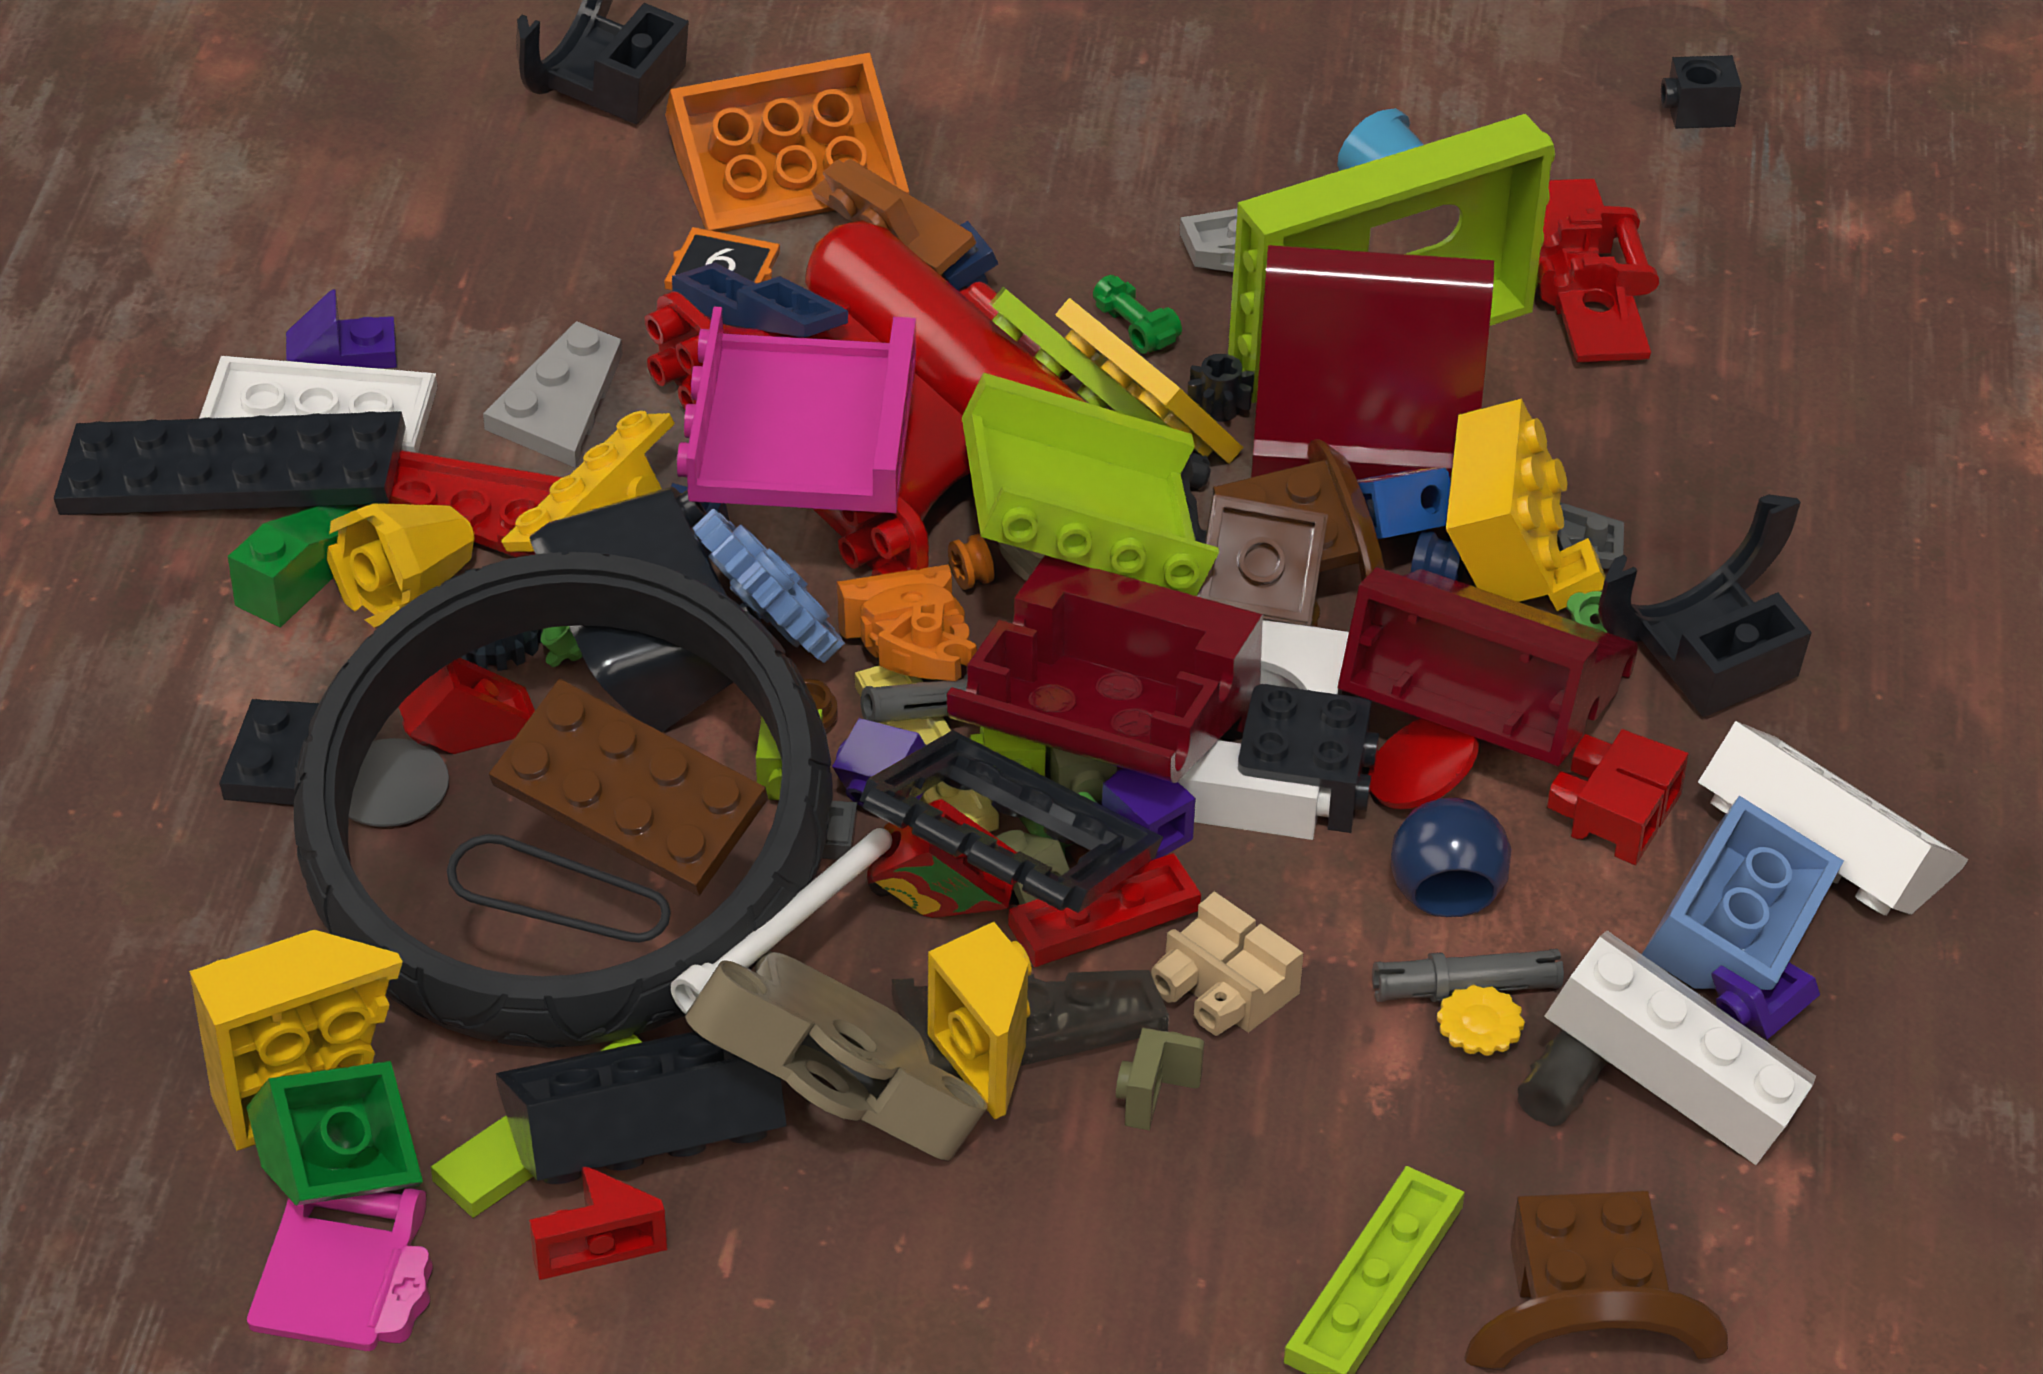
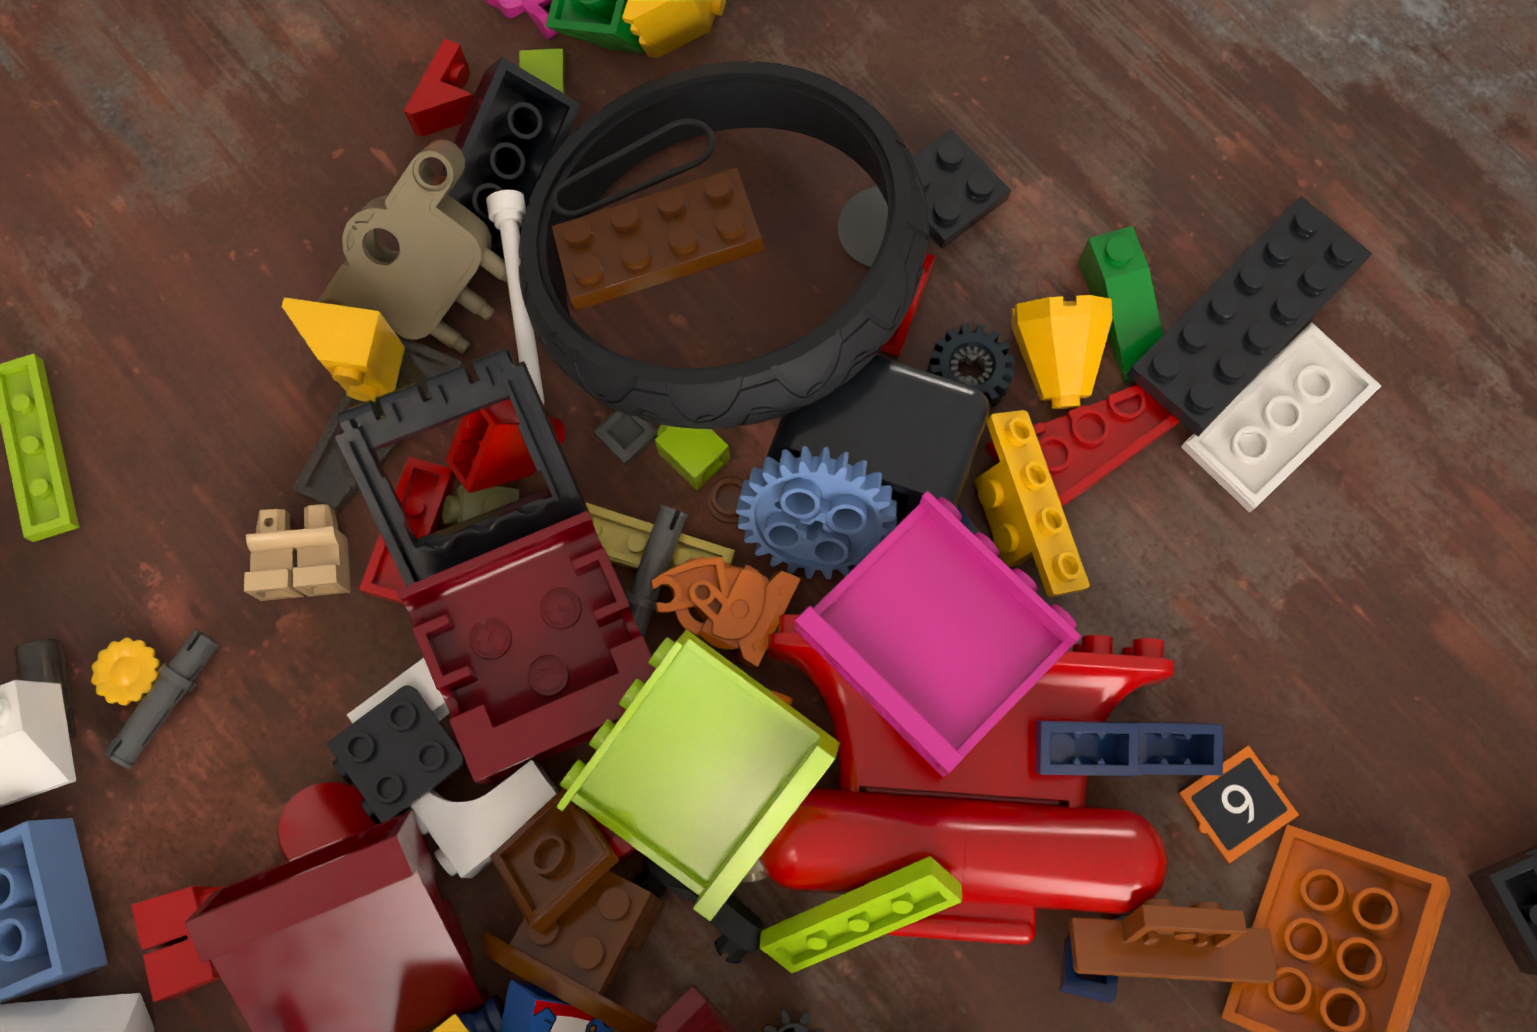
camera: 135 degrees right, 30 degrees up
dark purple slope [286,289,397,369] -> none
light grey wing [483,321,622,468] -> none
brick [832,718,926,807] -> none
yellow plate [1055,298,1243,464] -> none
olive bracket [1116,1028,1204,1131] -> none
dark blue helmet [1391,798,1511,917] -> none

